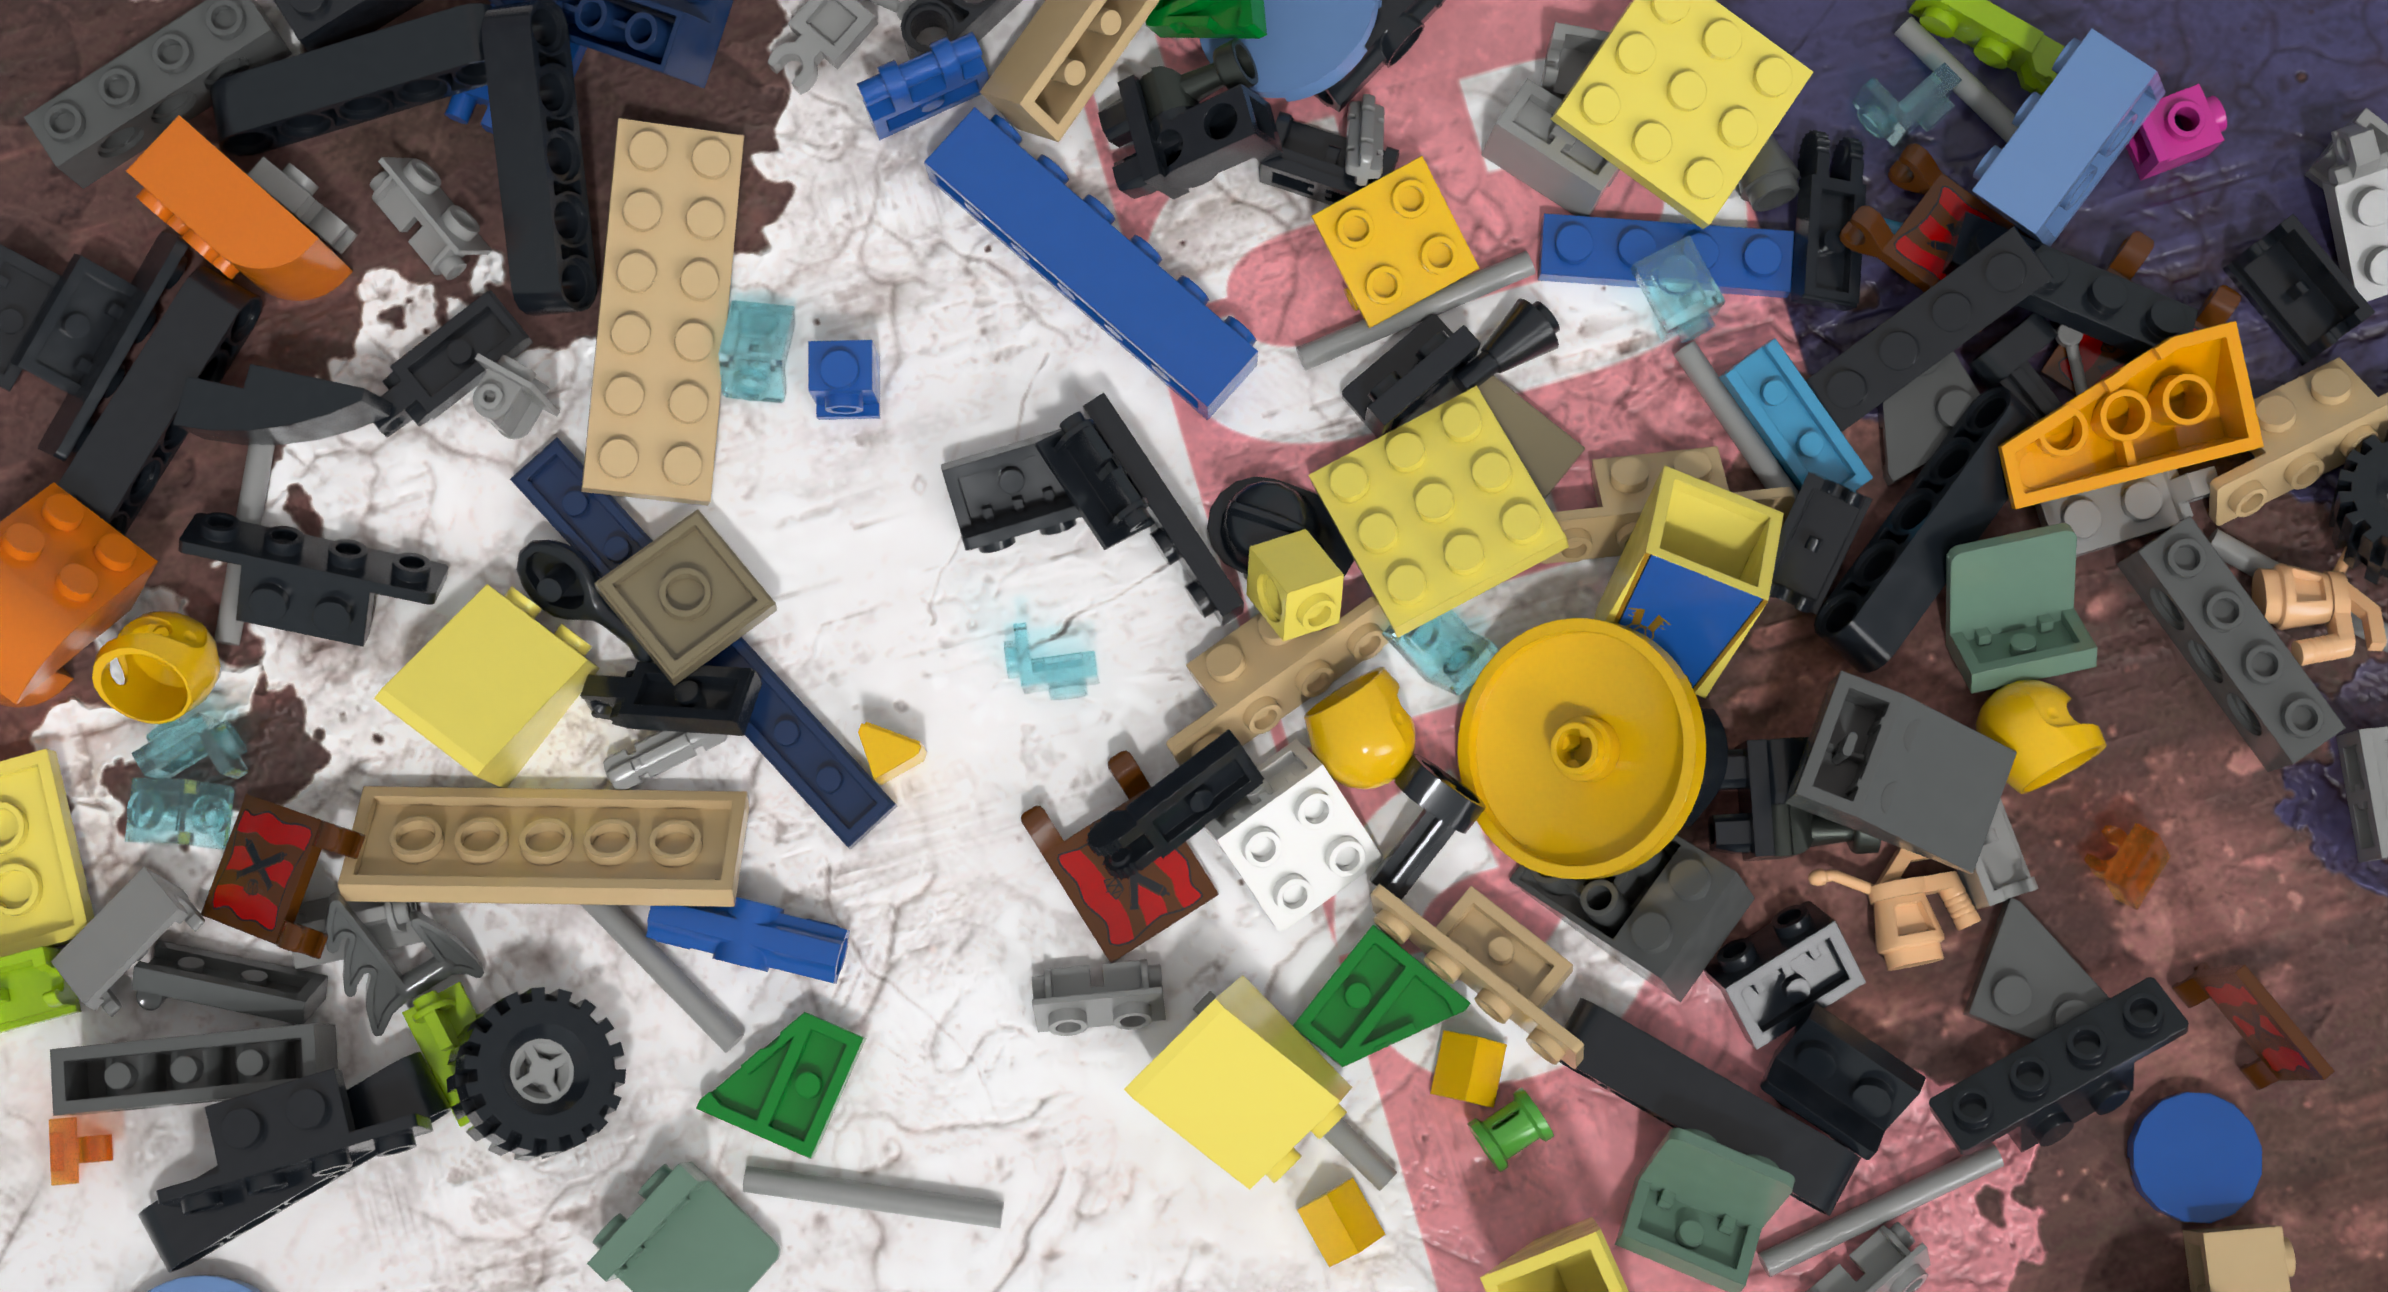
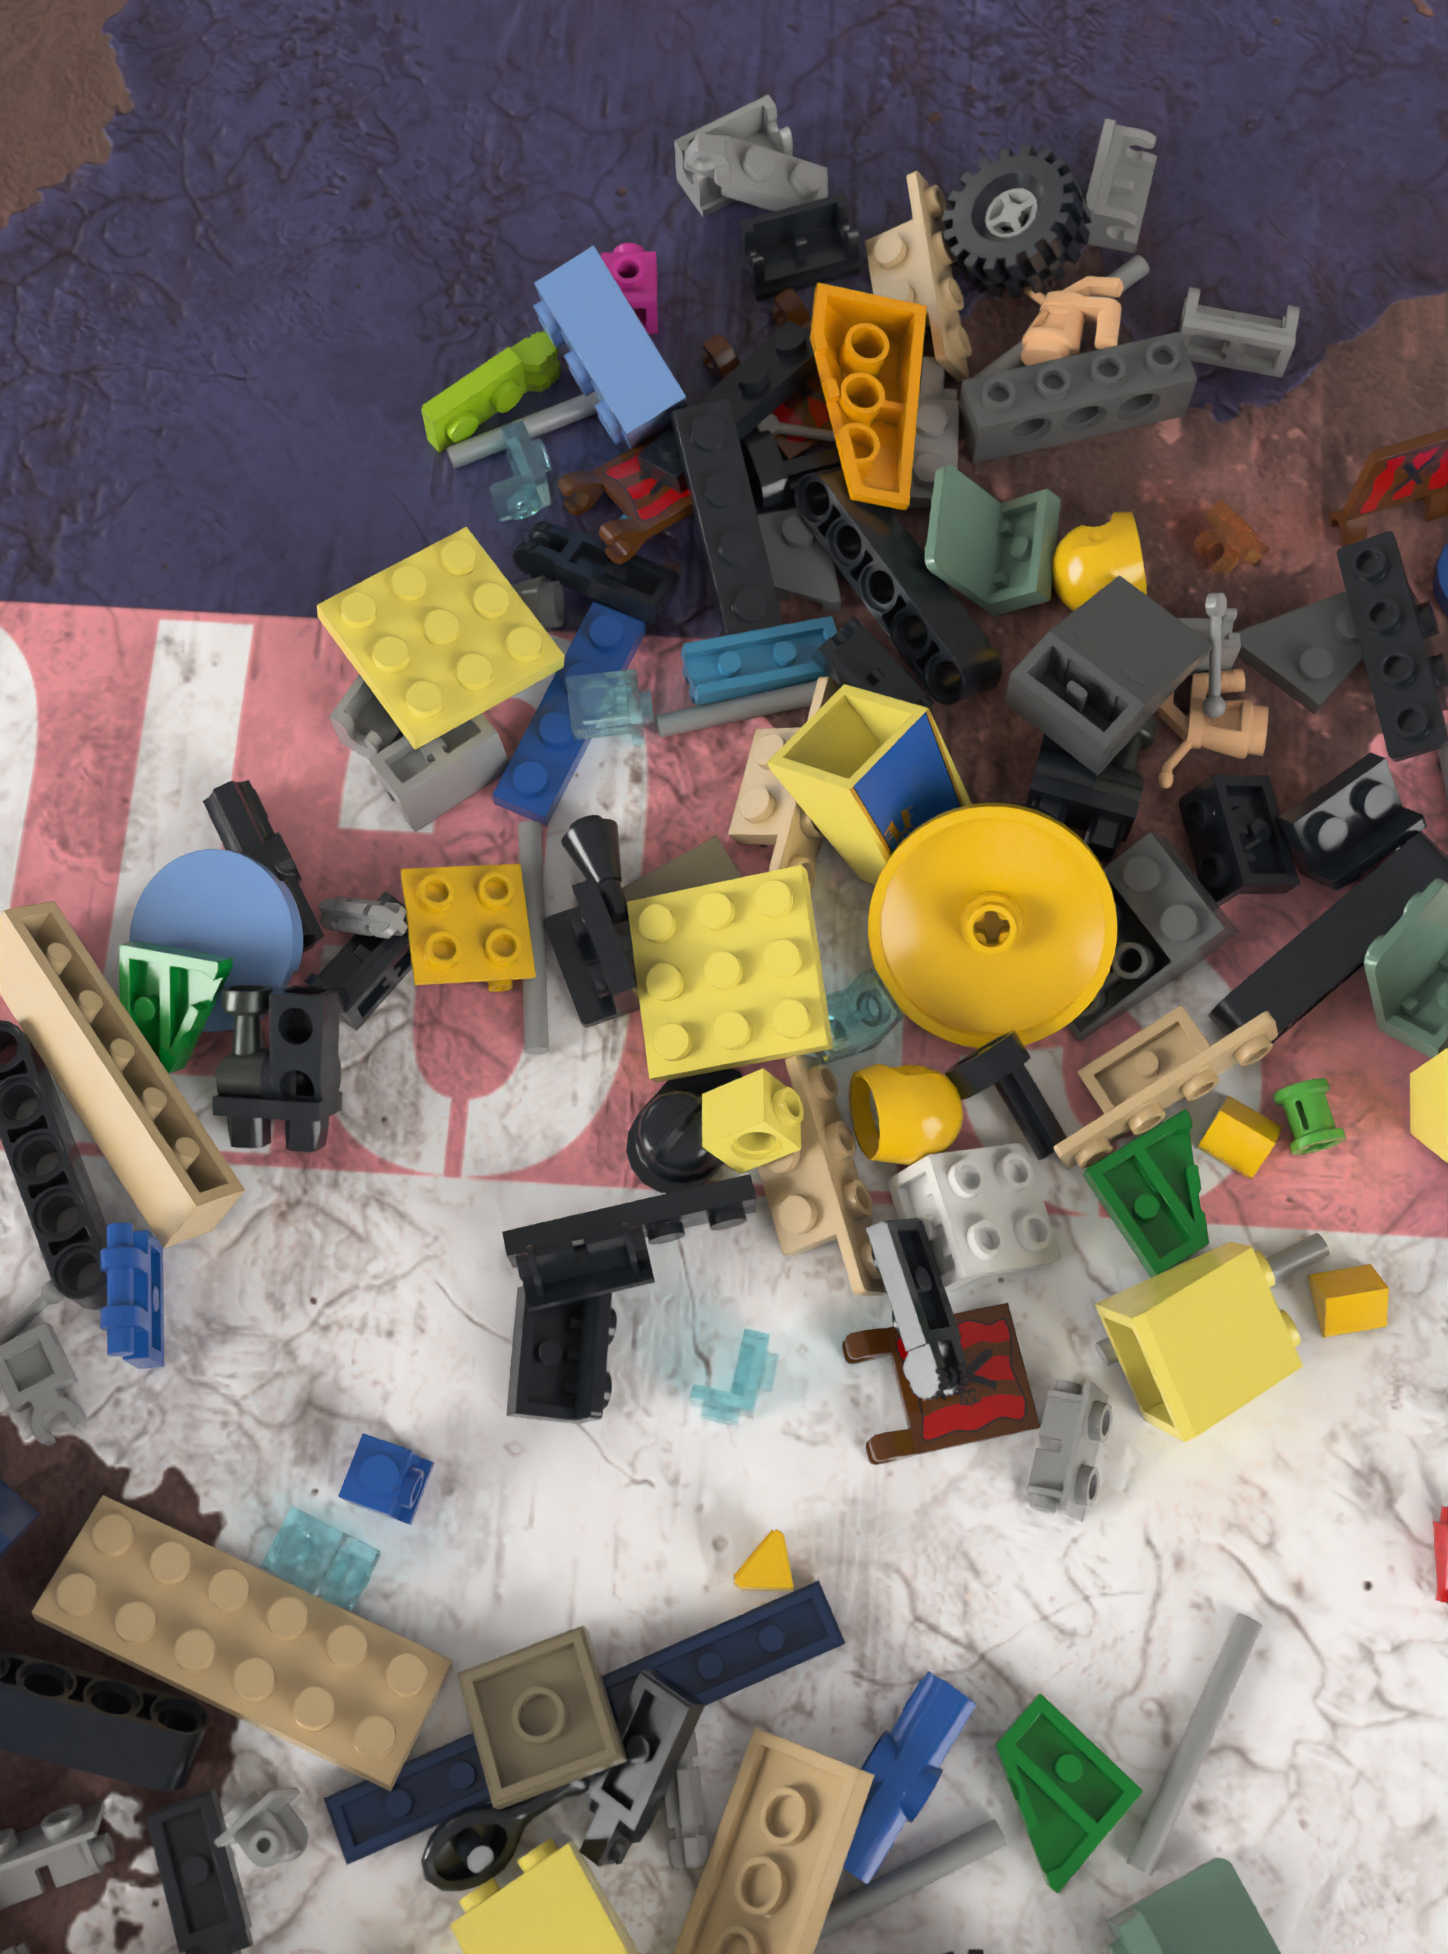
camera: 70 degrees left, 10 degrees down
blue brick [924,107,1258,420] -> none
none -> light grey hinge [1202,593,1227,718]

